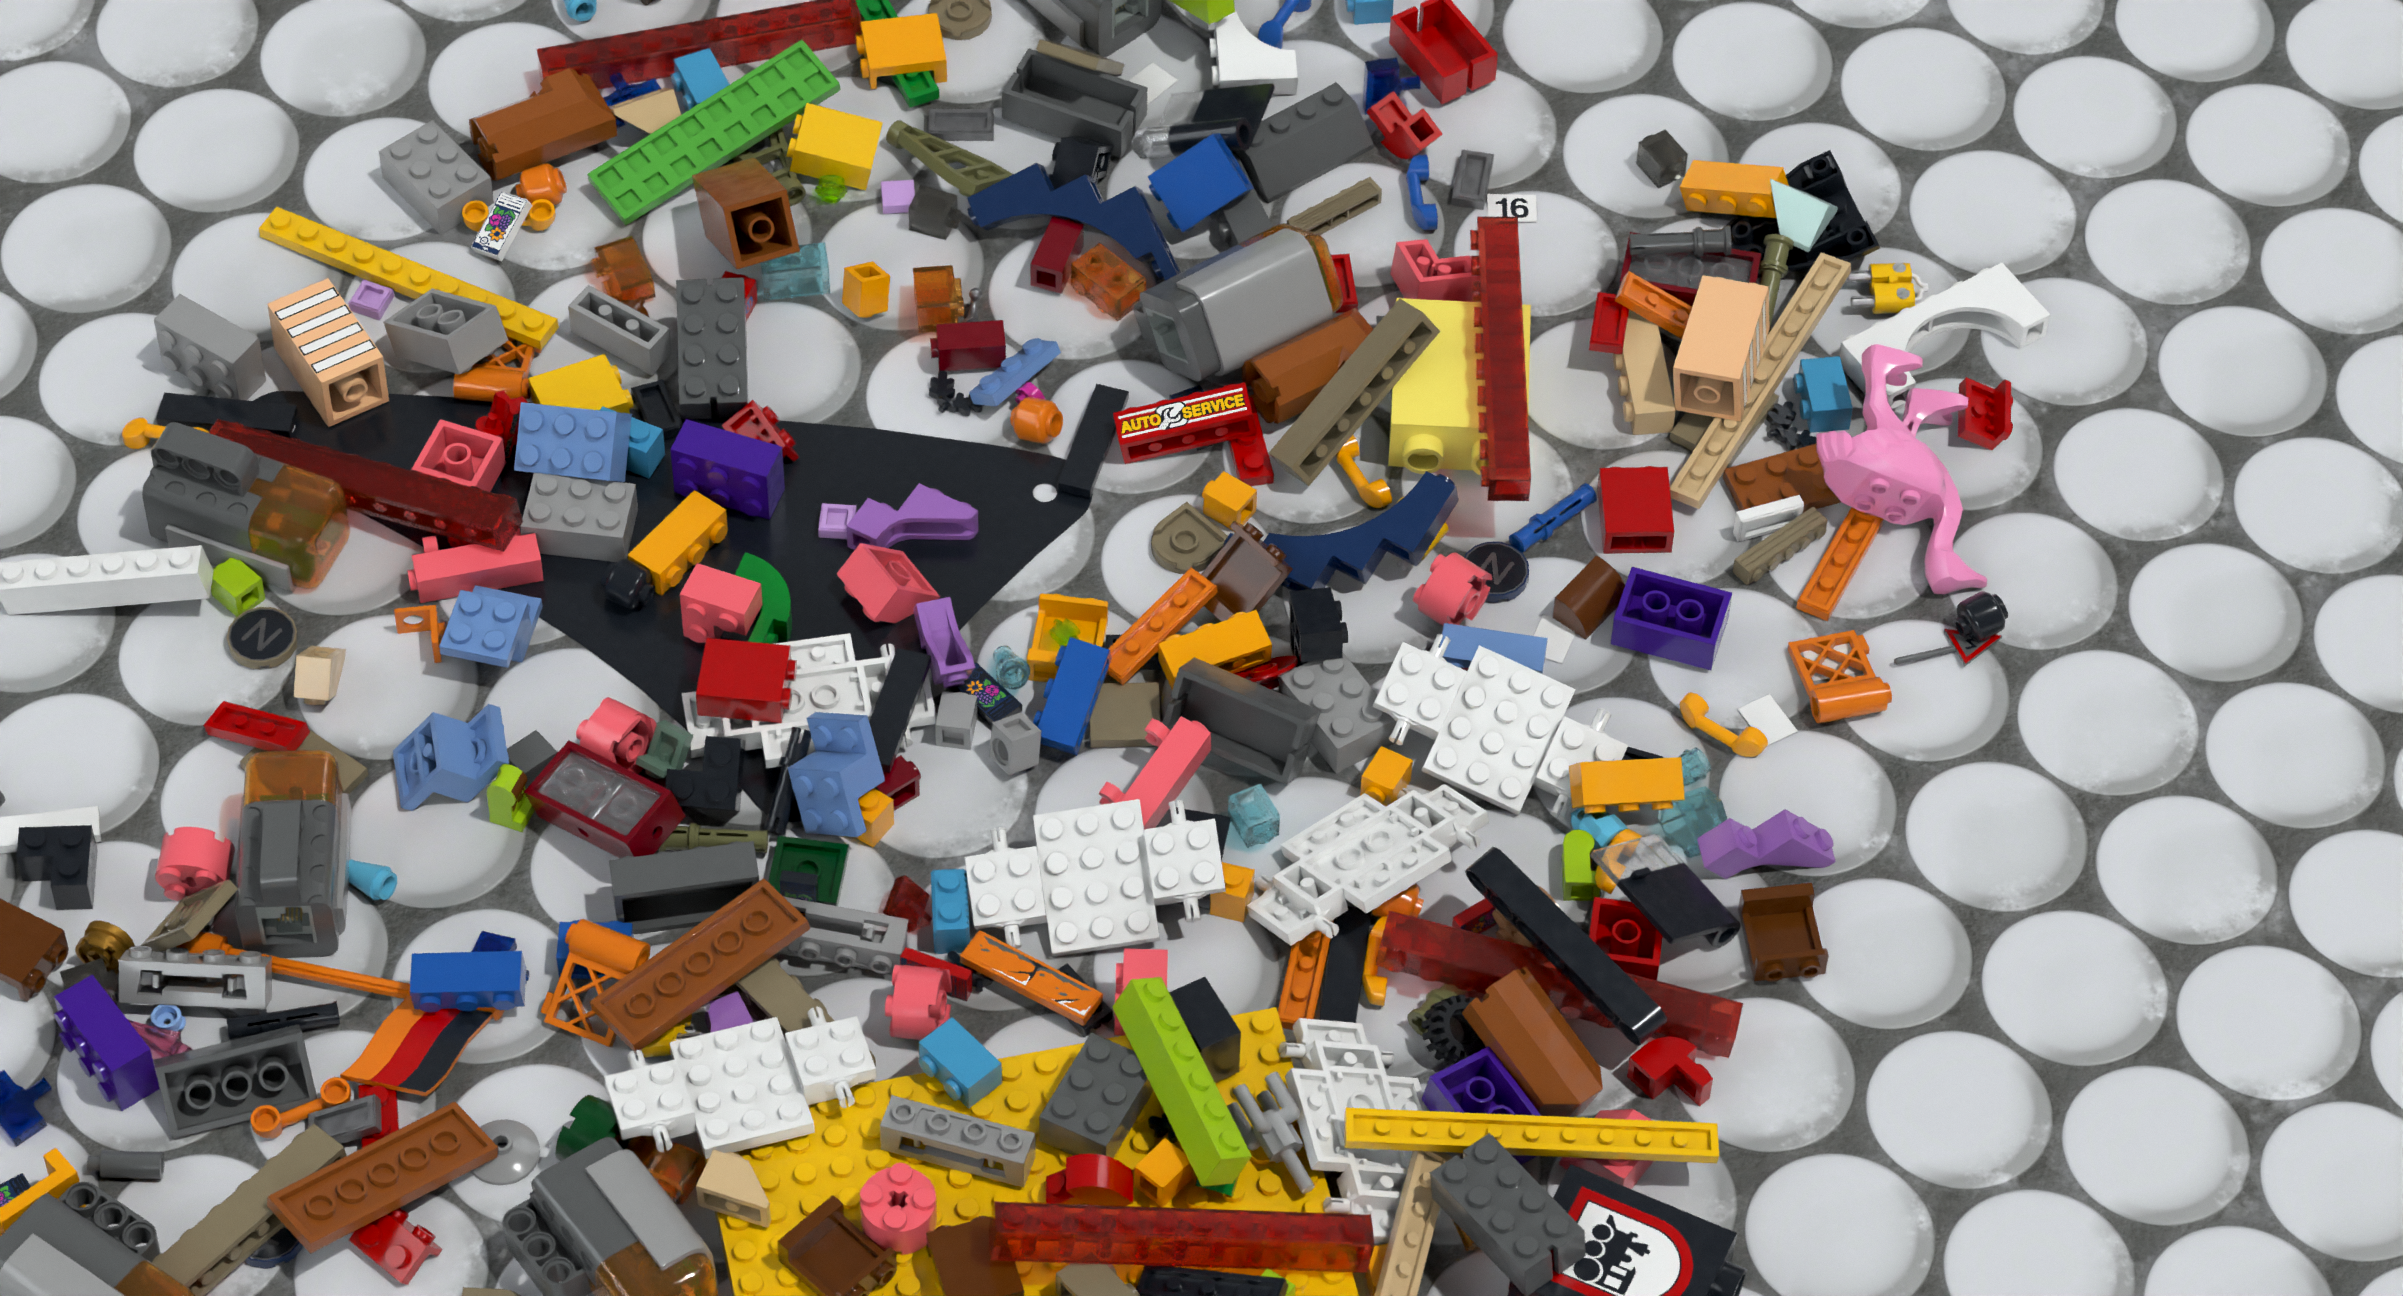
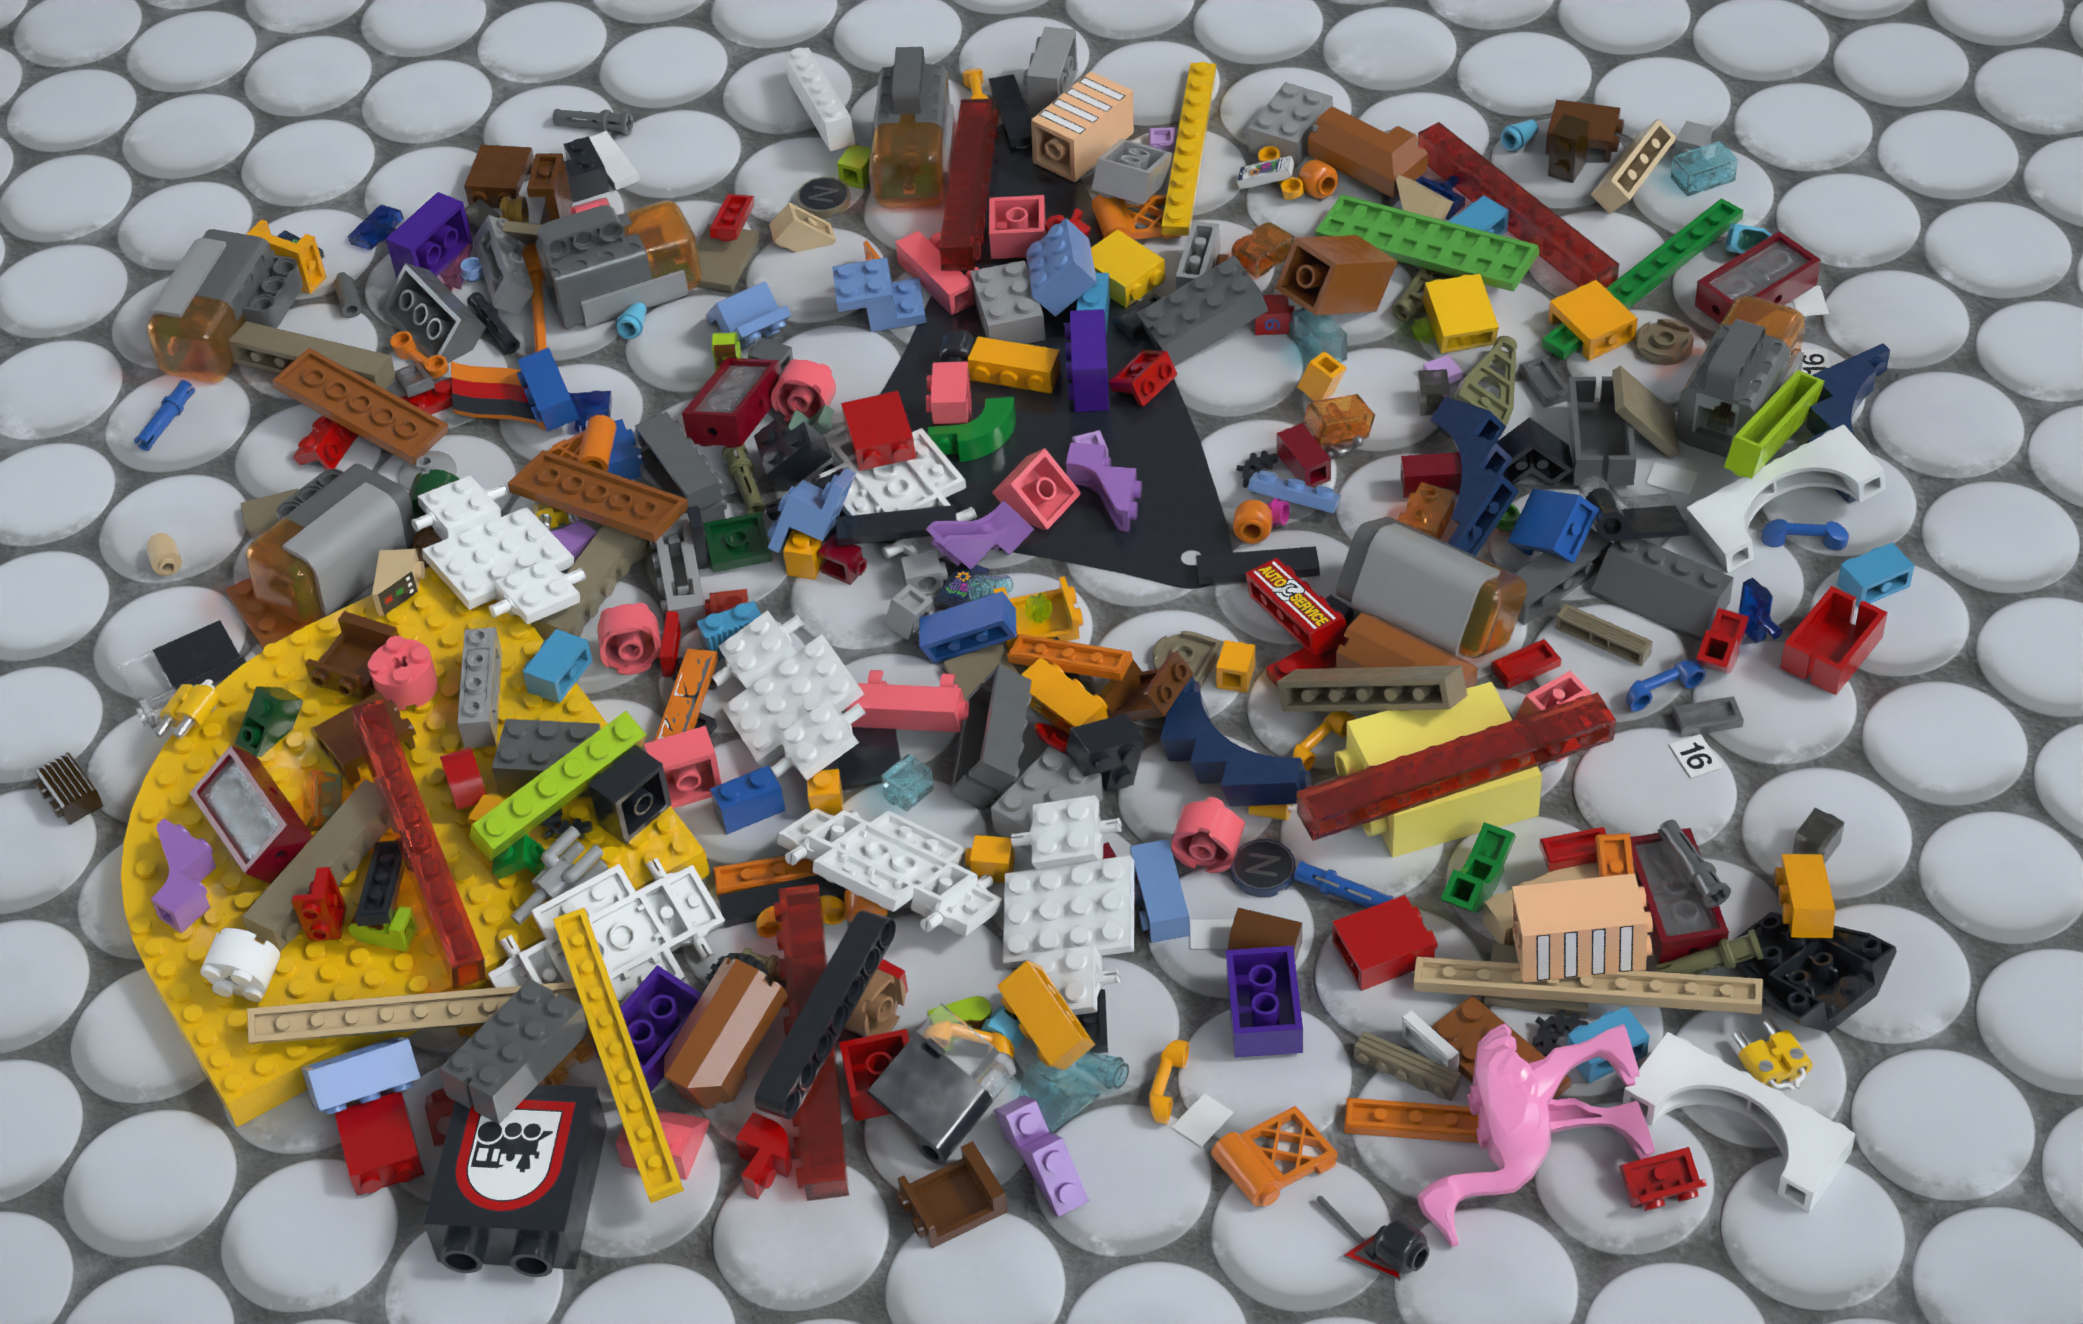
camera: 75 degrees right, 5 degrees down
light aqua slope [1770,179,1838,252] -> none
none -> reddish brown panel [527,153,573,225]
none -> blue brick [710,765,785,835]
none -> green arch [1441,822,1516,914]

